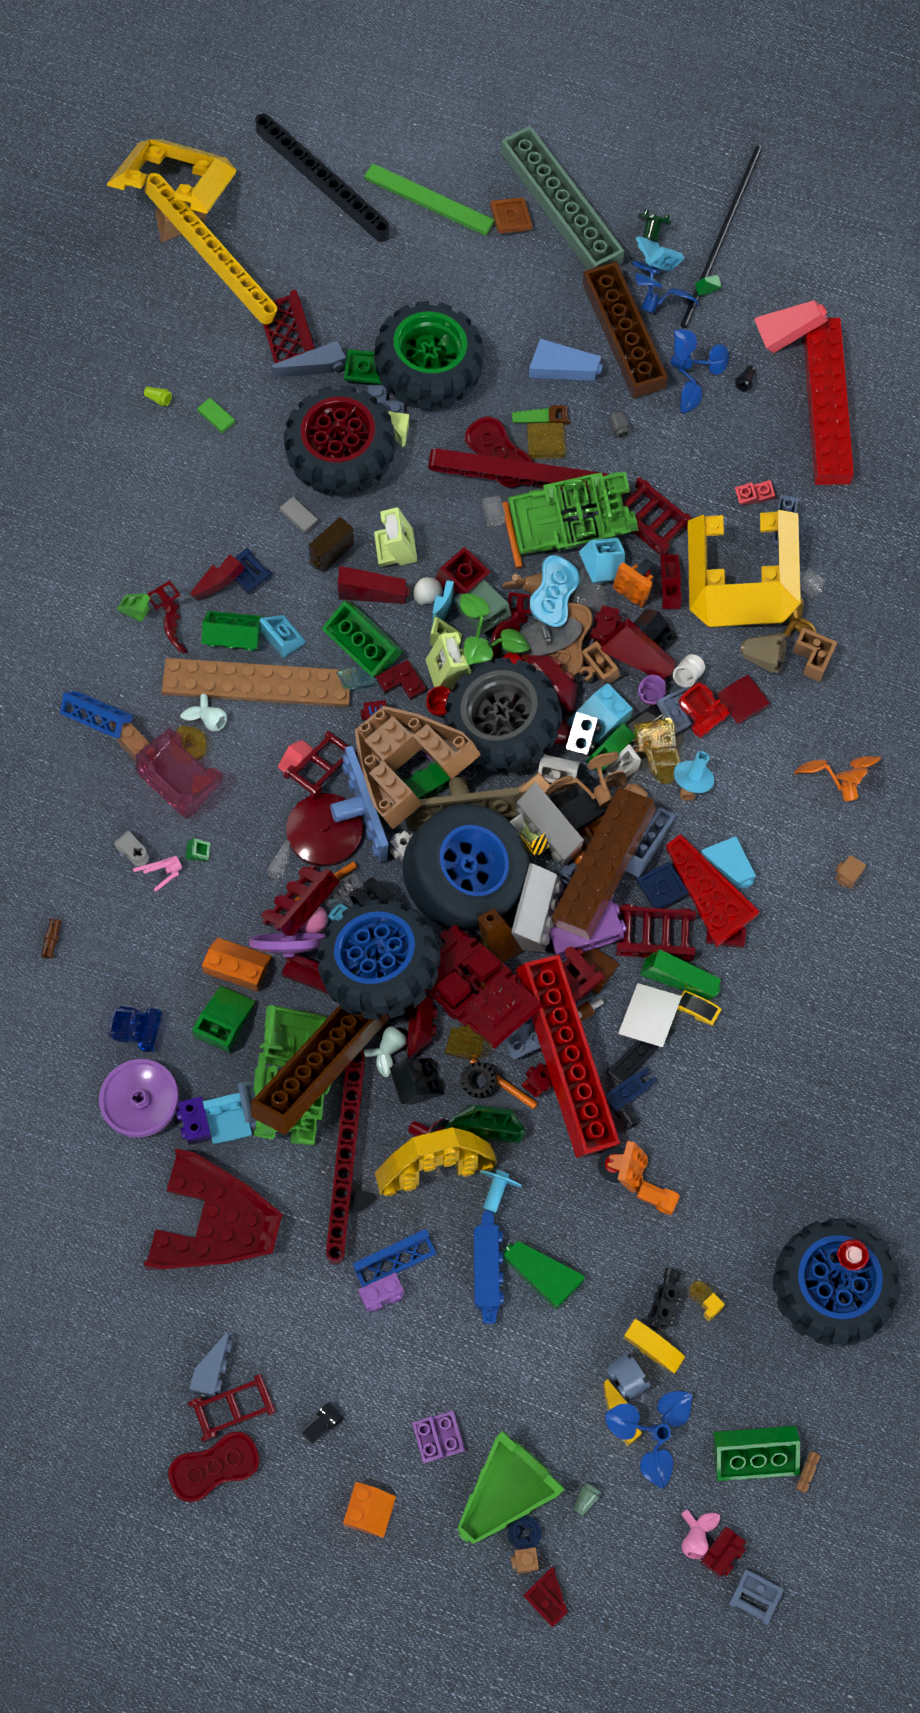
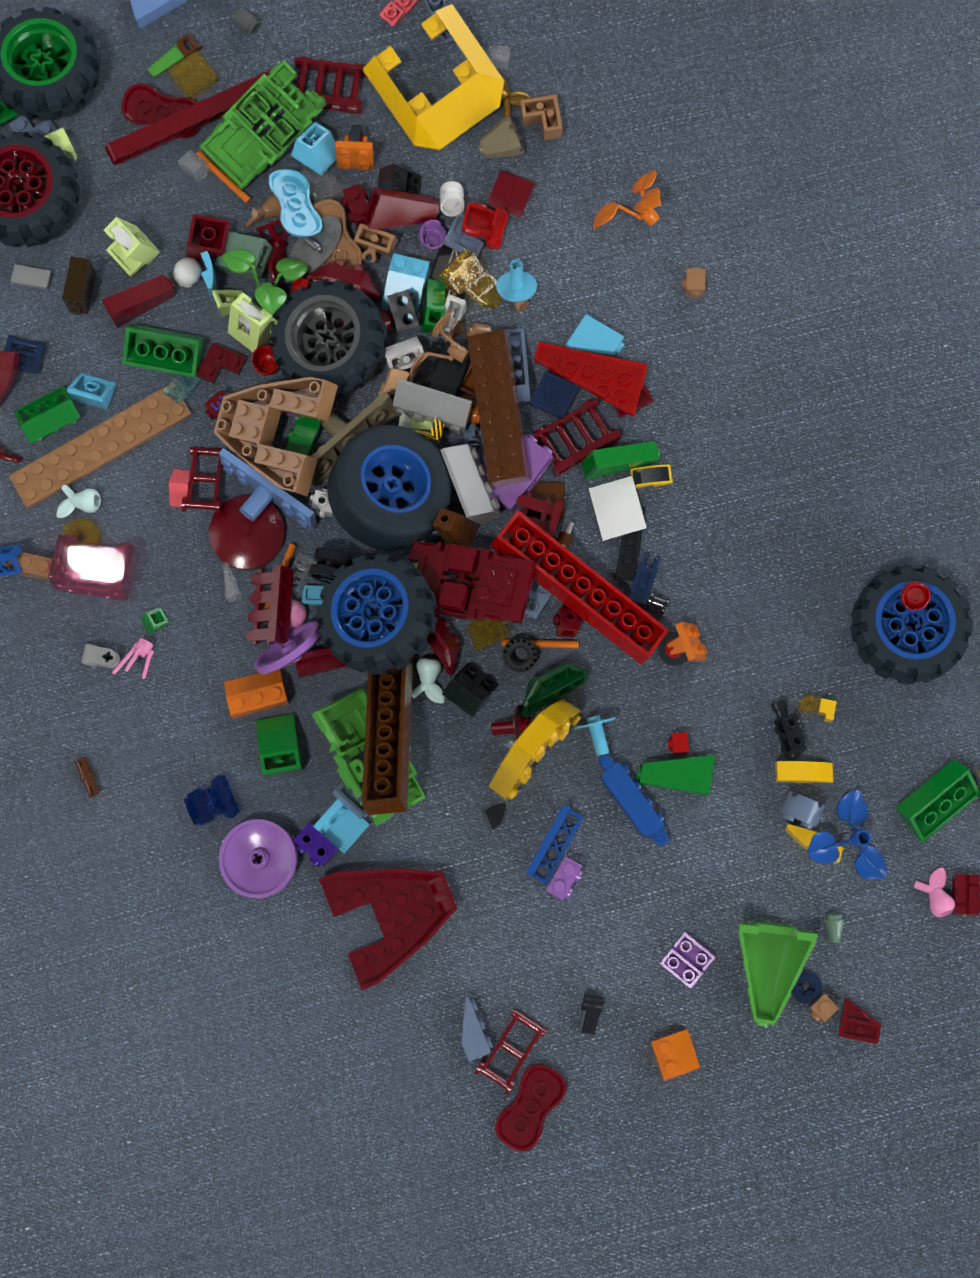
camera: 30 degrees left, 10 degrees up
dark red beam [326,1050,365,1265] -> none
orange piece [637,1181,680,1215] -> none
dark red slope [660,554,682,609] -> none
none -> red plate [667,732,689,755]

